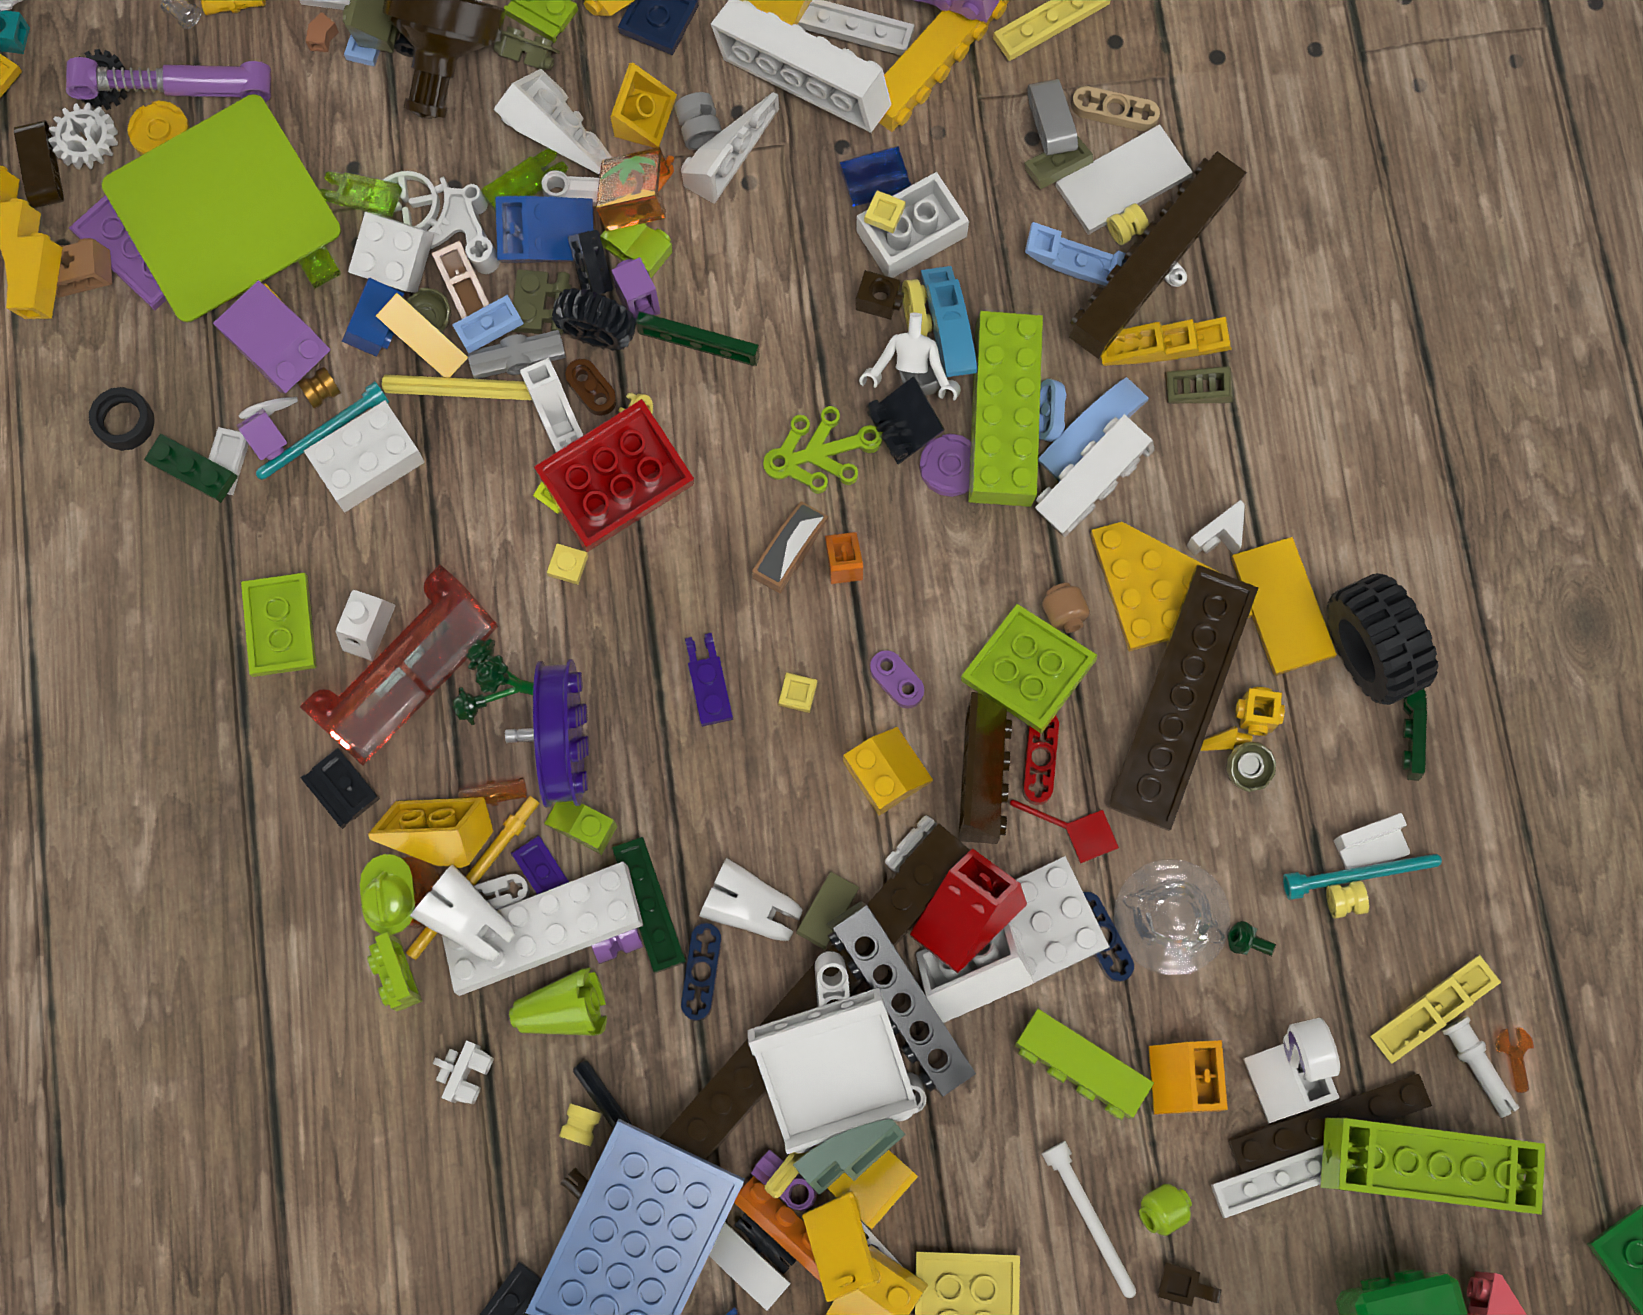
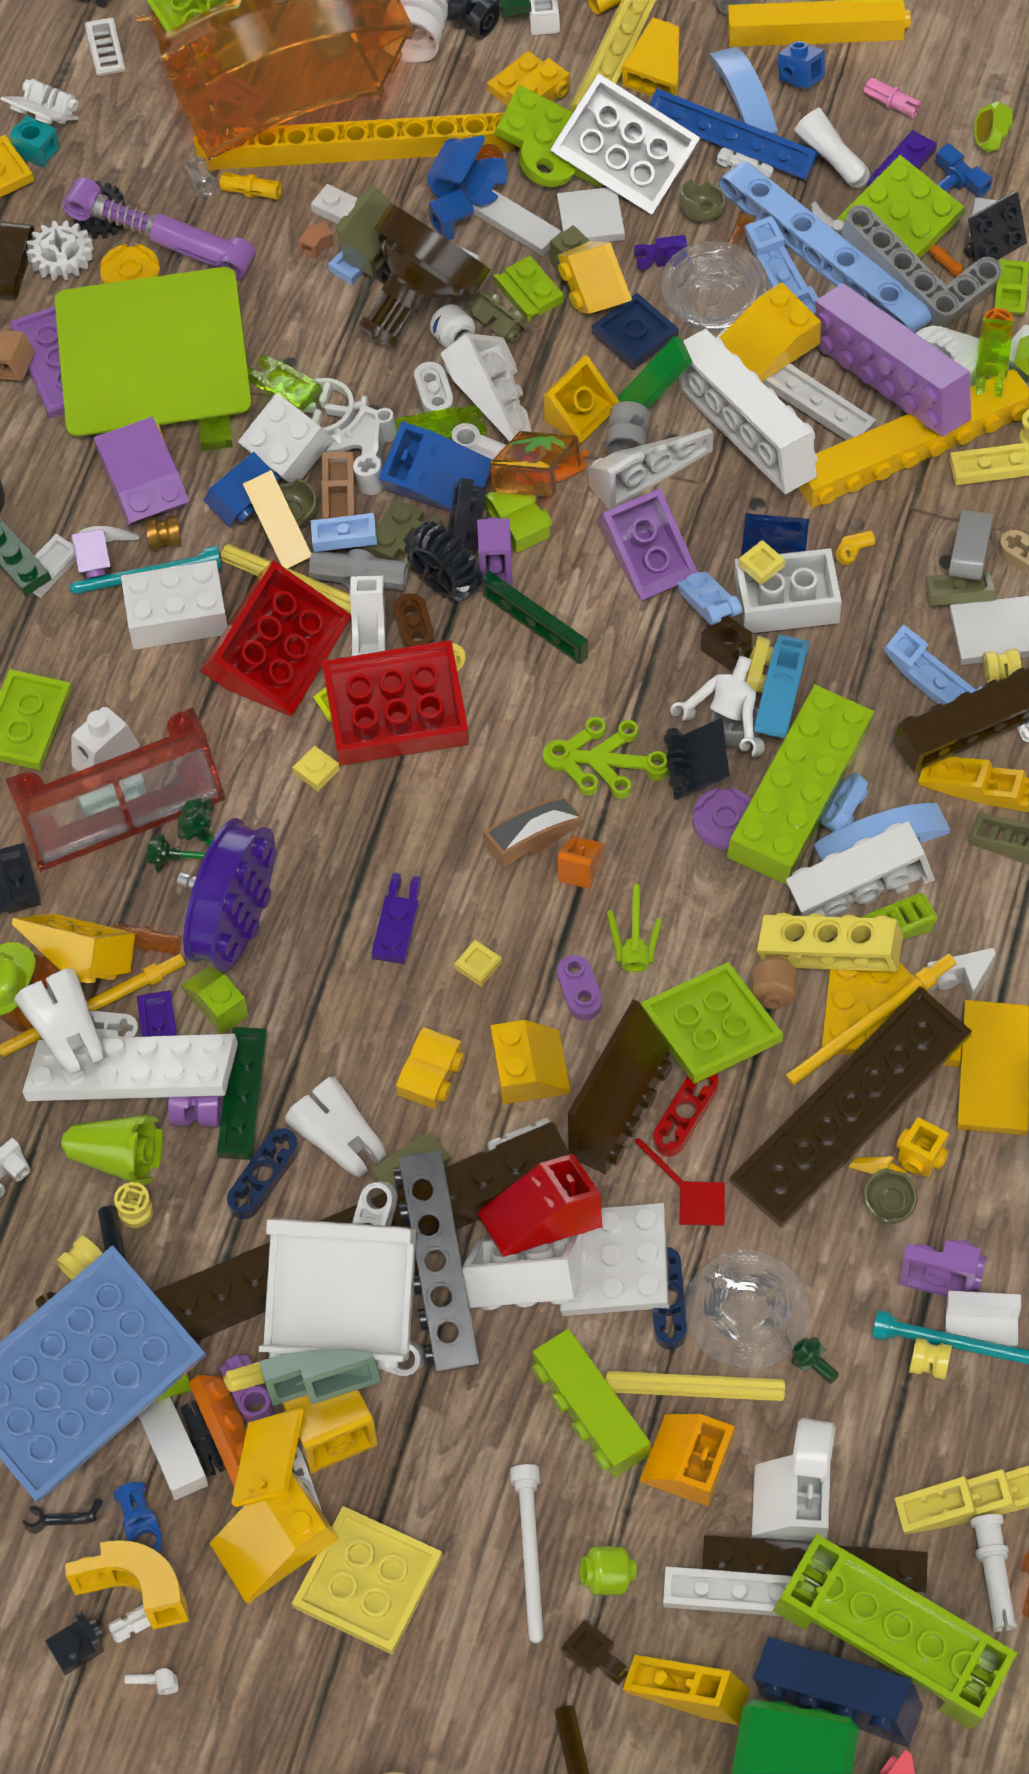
camera: 25 degrees right, 15 degrees down
none -> light yellow wheel [114,1182,153,1228]
none -> red slope [200,560,351,717]
none -> yellow brick [396,1027,465,1110]
none -> white plate [414,362,454,418]
none -> white head [430,304,475,348]
none -> medium lavender slope [597,488,697,601]
none -> light yellow axle [605,1371,785,1401]
none -> lime plant [607,884,662,972]
none -> green tile [618,336,693,409]
none -> yellow slope [622,1654,750,1725]
none -> light blue plate [677,571,742,625]
none -> dark blue wedge [753,1637,923,1748]
none -> light yellow brick [757,913,903,972]
none -> yellow bar [785,953,957,1086]
none -> yellow arm [836,530,875,565]
none -> lime slope [859,893,937,940]
none -> medium lavender plate [899,1240,987,1297]

